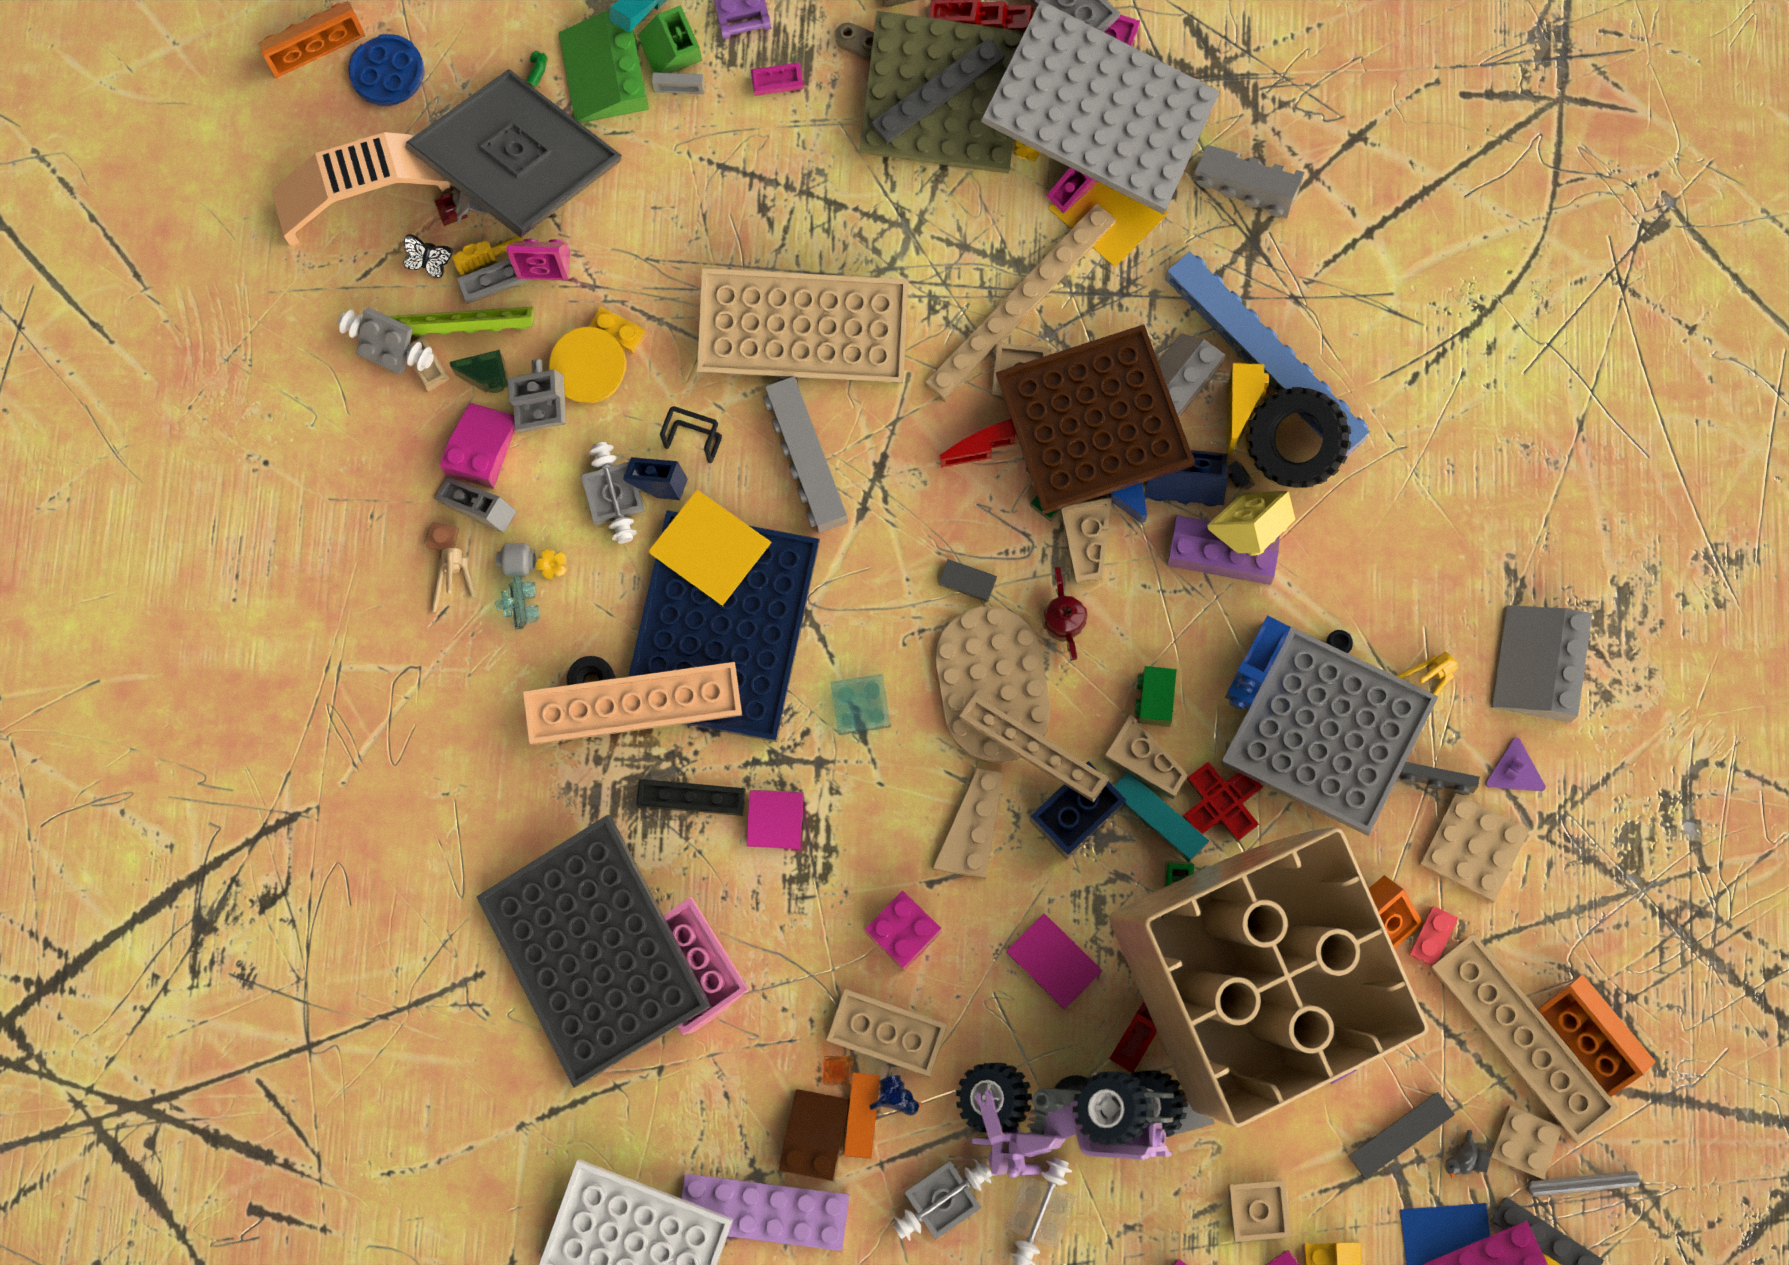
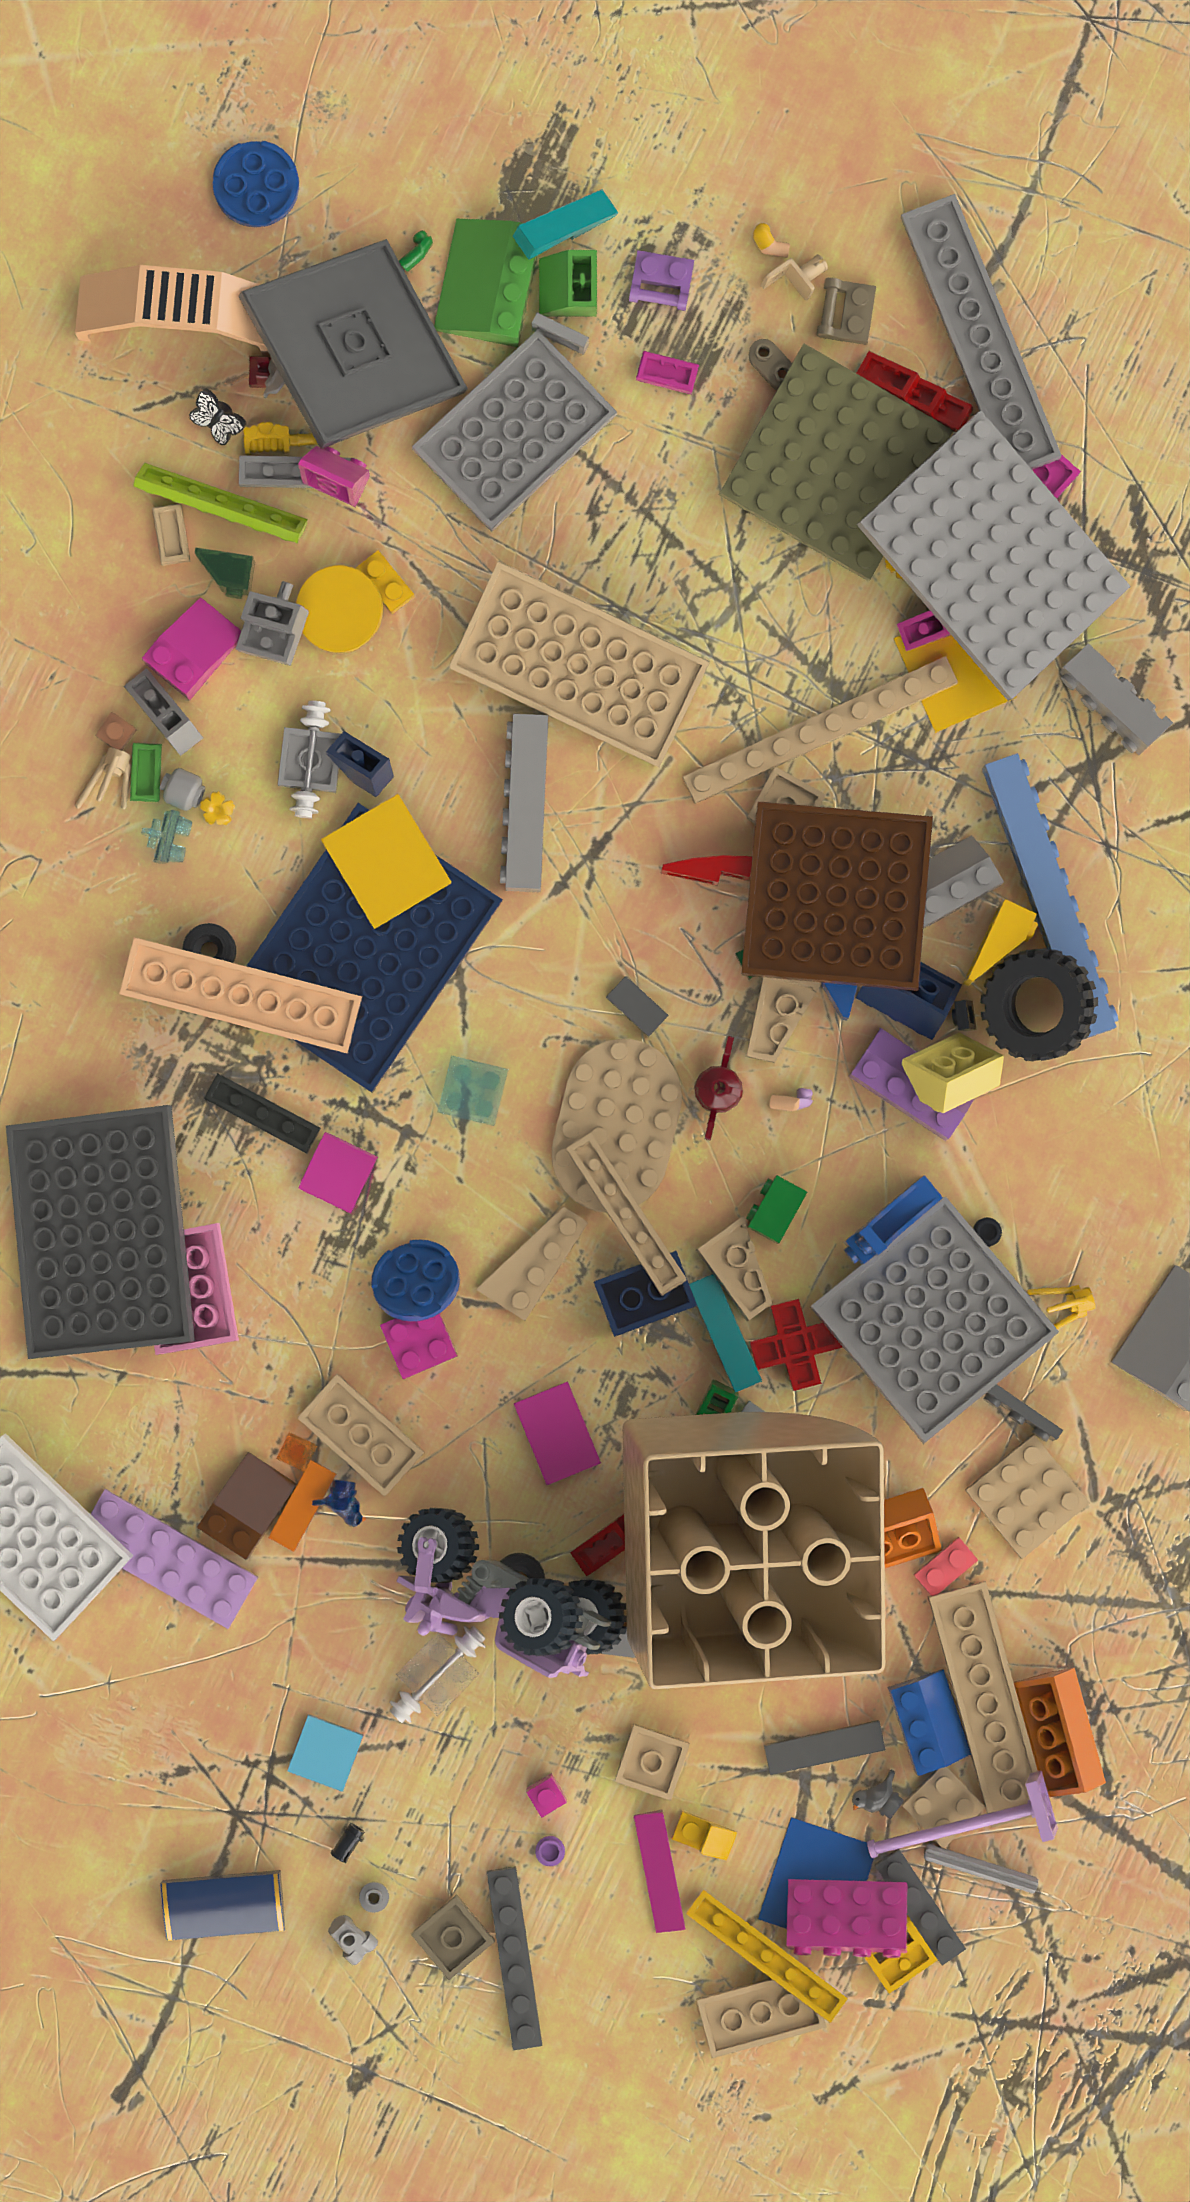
camera: 10 degrees right, 10 degrees up
orange slope [258,1,366,78] -> none
light grey plate [338,307,434,375] -> none
black piece [660,406,722,463] -> none
dark grey plate [871,38,1005,145] -> none
light grey plate [892,1160,993,1241] -> none
medium lavender piece [1486,738,1546,791] -> none
none -> bright green tile [130,743,162,802]
none -> blue tile [371,1239,460,1321]
none -> light grey plate [412,330,617,532]
none -> light nougat arm [770,1088,813,1112]
none -> lavender tile [867,1771,1058,1858]
none -> blue slope [887,1669,971,1776]

